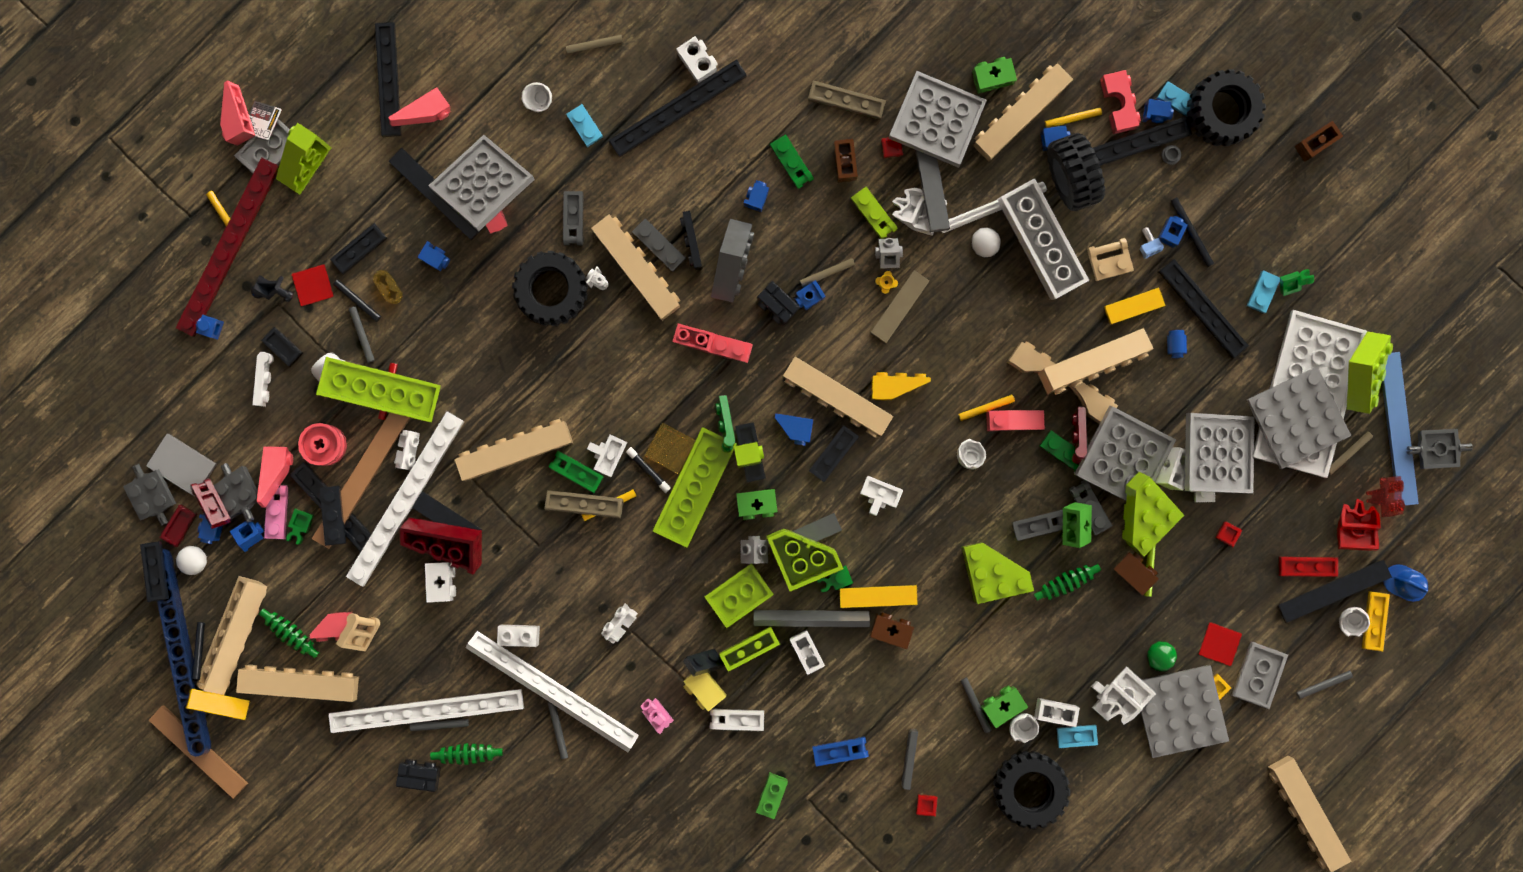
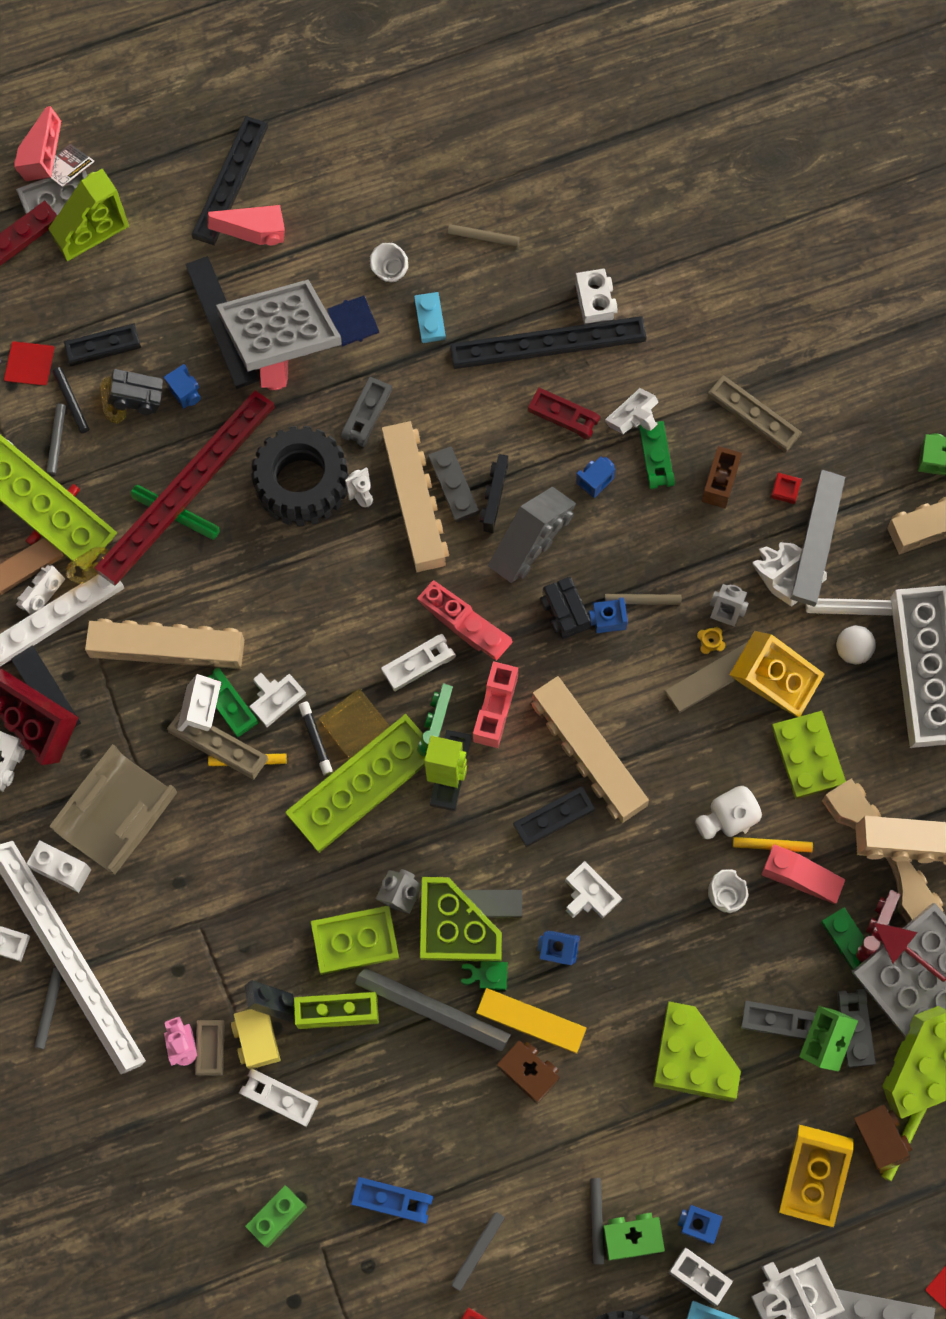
camera: 30 degrees right, 15 degrees down
white hinge [601,603,638,644] -> none
bright green brick [736,489,777,520] -> none
blue slope [775,413,813,446] -> none
white brick [789,630,825,674] -> none
lime plate [851,186,898,239] -> none
yellow slope [871,372,931,400] -> none
light grey plate [889,71,987,168] -> none
white hair [1009,713,1039,743] -> none
green piece [1034,564,1101,601] -> none
green hair [1147,641,1177,672] -> none
none -> dark tan piece [50,744,177,875]
none -> clear yellow beam [66,547,109,584]
none -> dark red plate [94,390,275,586]
none -> black brick [107,369,163,415]
none -> green axle [130,485,220,540]
none -> white panel [177,674,221,731]
none -> dark tan tile [195,1020,225,1076]
none -> clear blue piece [327,295,379,346]
none -> white plate [381,634,456,691]
none -> coral arch [473,661,518,748]
none -> dark red plate [528,387,601,440]
none -> blue brick [537,930,580,965]
none -> white hinge [605,388,658,434]
none -> blue brick [677,1205,722,1245]
none -> white piece [695,786,762,839]
none -> yellow slope [729,631,824,717]
none -> lime plate [772,711,846,799]
none -> yellow slope [779,1124,853,1227]
none -> dark red piece [873,922,946,982]

